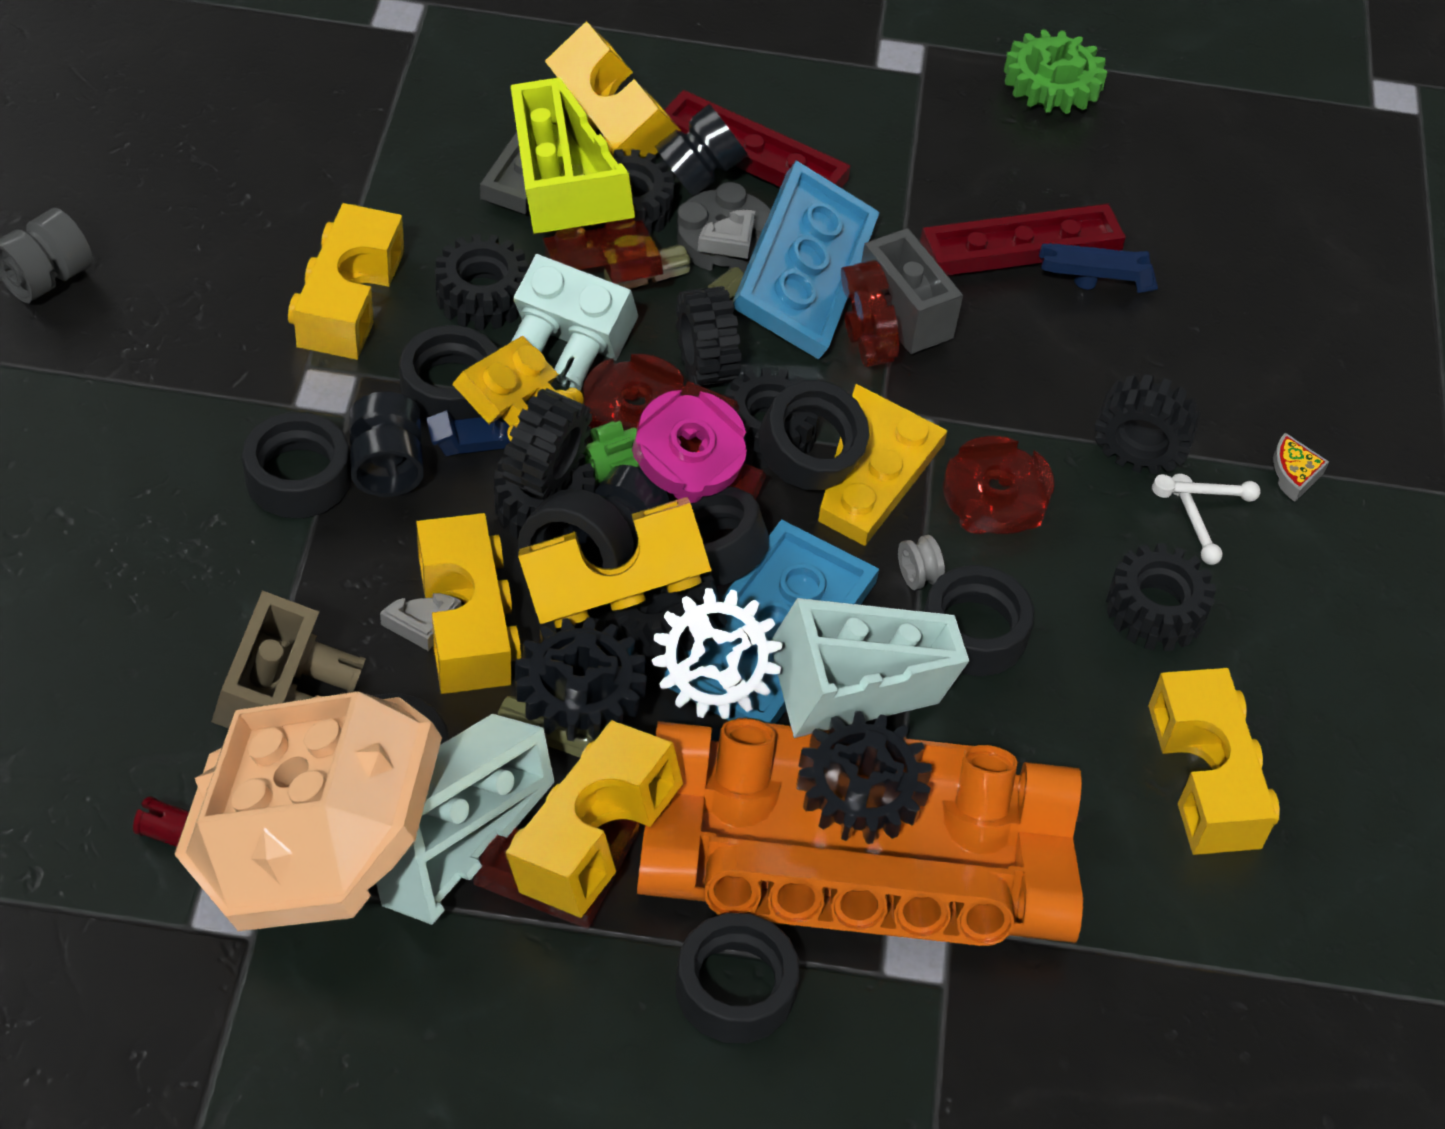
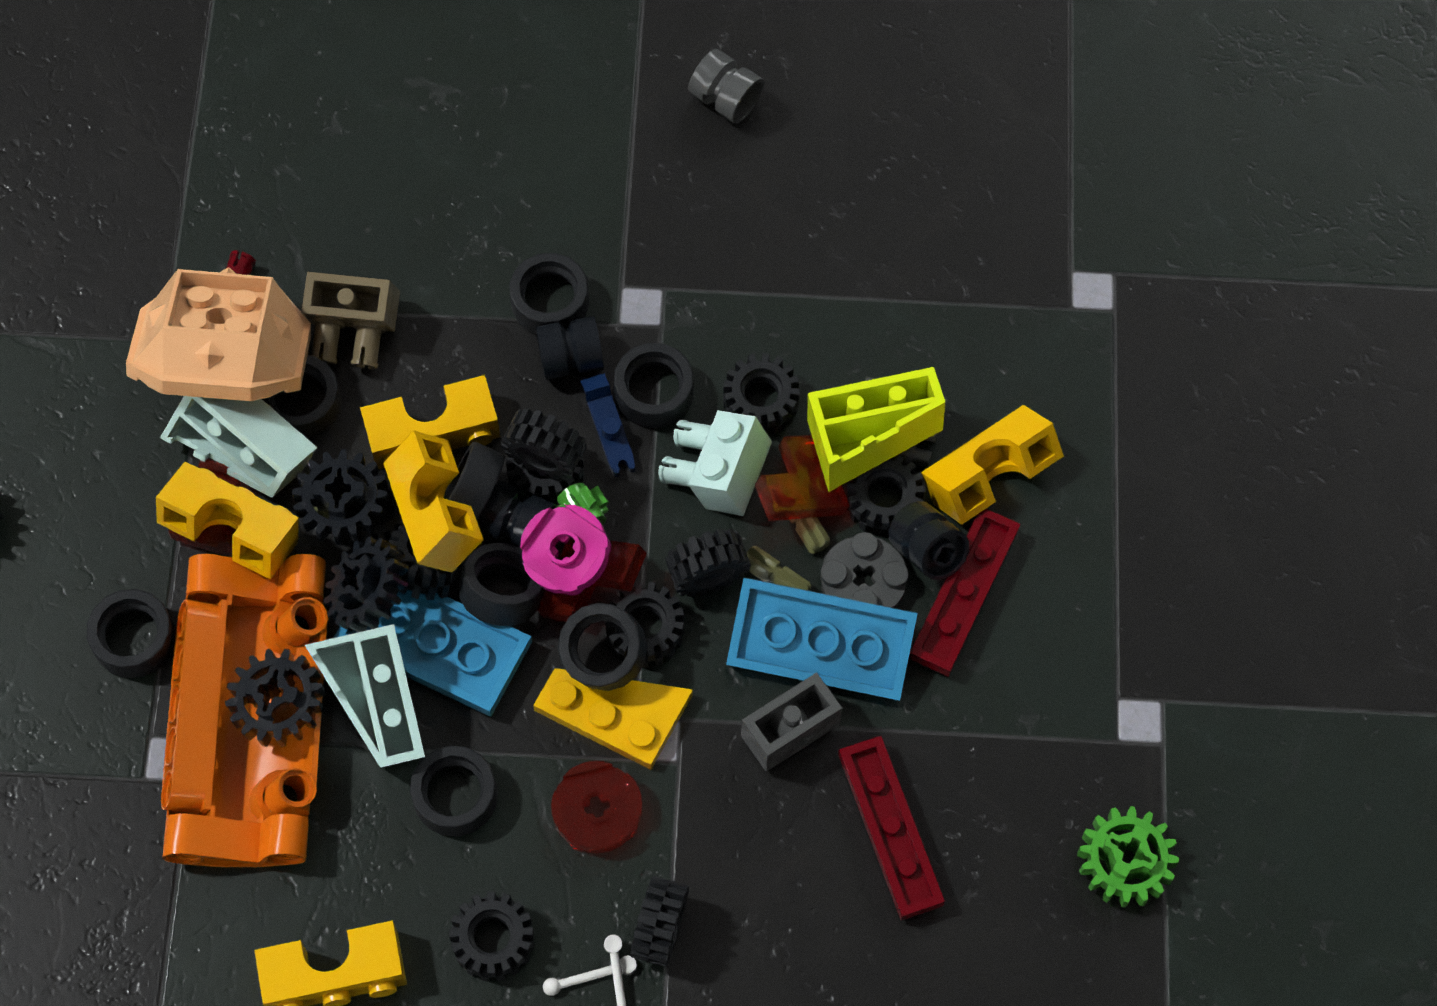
camera: 90 degrees right, 15 degrees up
yellow arch [288,203,404,360] -> none
light grey tile [380,593,462,651] -> none
yellow plate [452,335,584,441] -> none
clear red plate [583,354,690,431] -> none
light grey tile [698,210,755,259] -> none
clear red plate [841,260,899,367] -> none
light grey bush [898,535,945,590] -> none
dark blue piece [1039,244,1158,293] -> none

